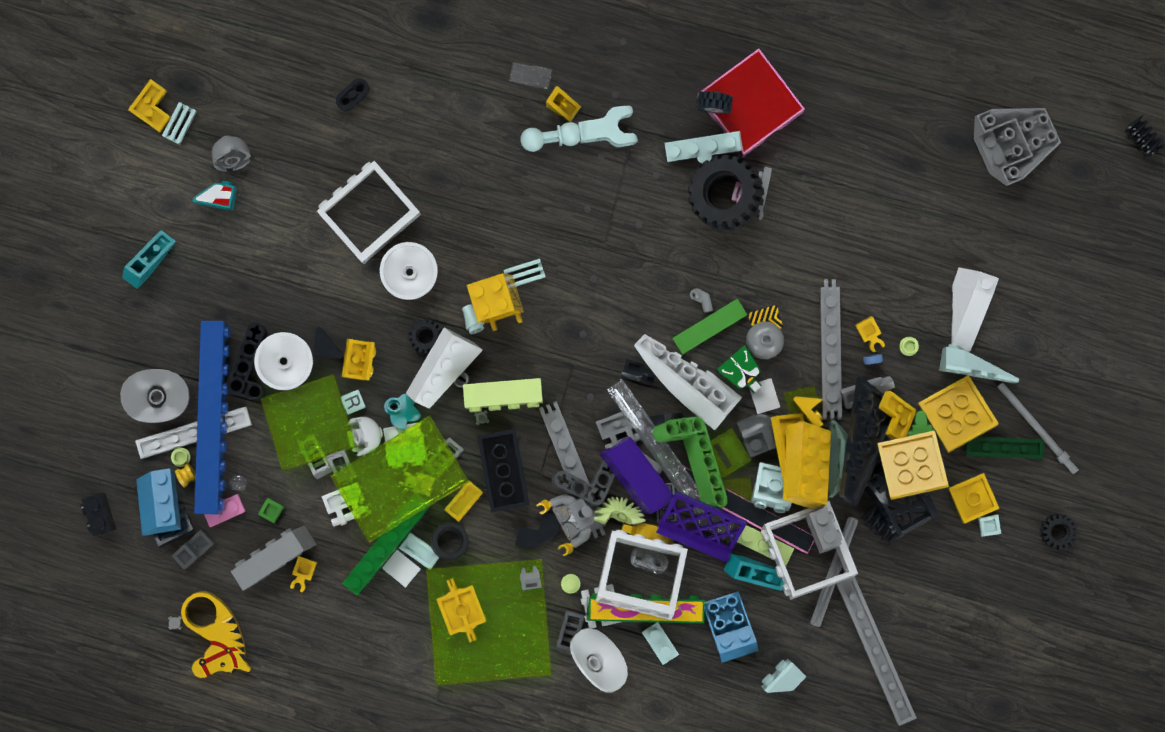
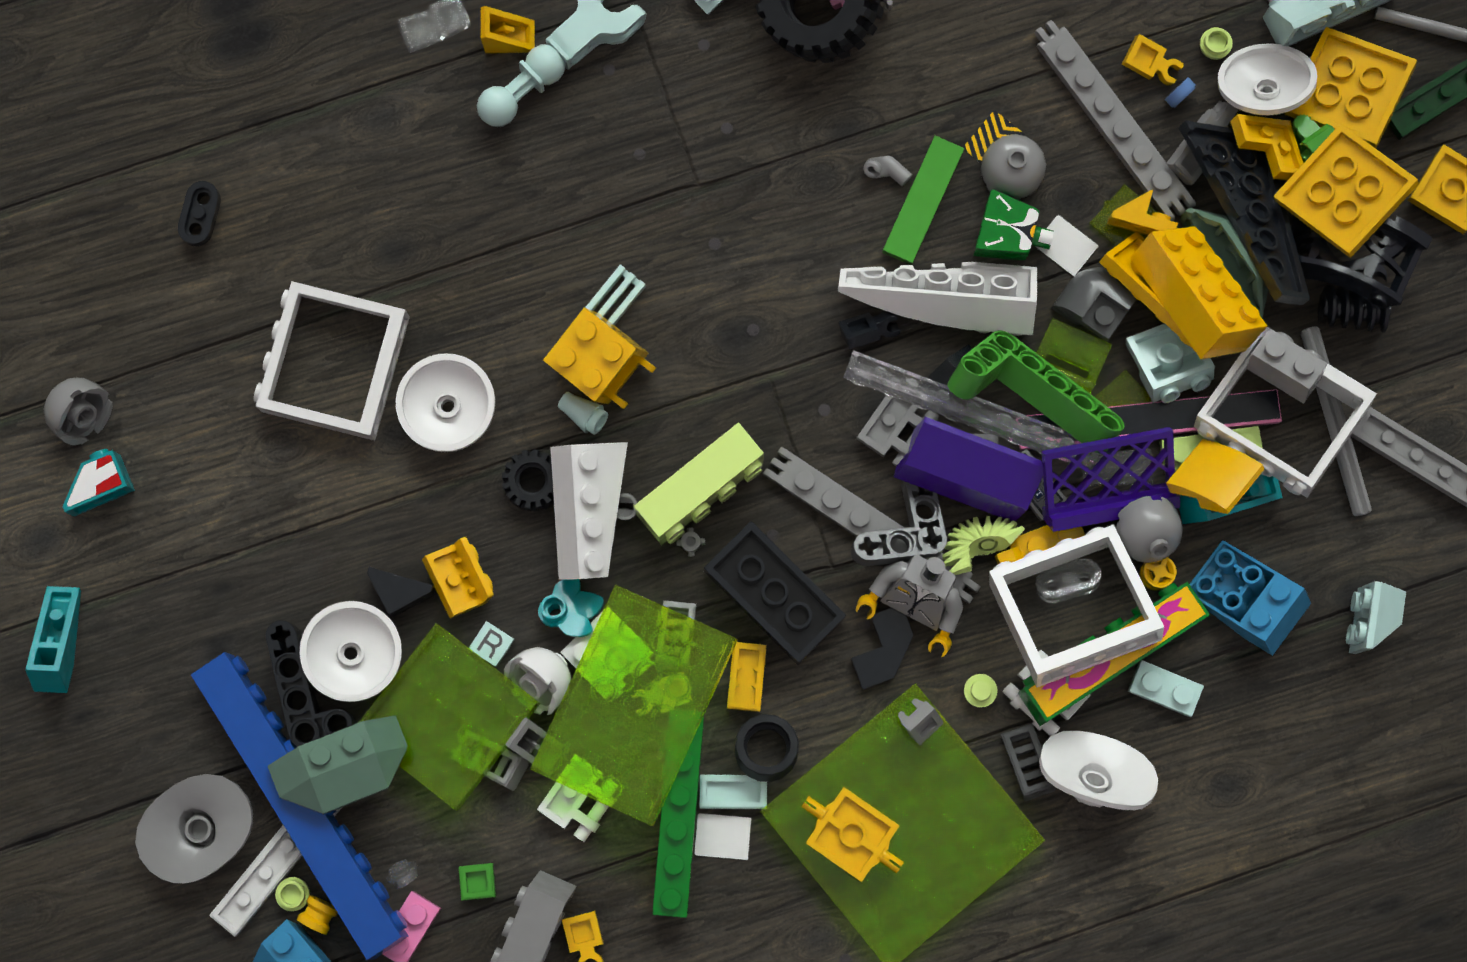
camera: 30 degrees left, 5 degrees down
none -> sand green wedge [268,715,408,815]
none -> light grey cylinder [1114,496,1183,563]
none -> yellow wheel [1139,557,1177,591]
none -> yellow slope [1166,439,1265,514]
none -> white dish [1218,44,1317,116]

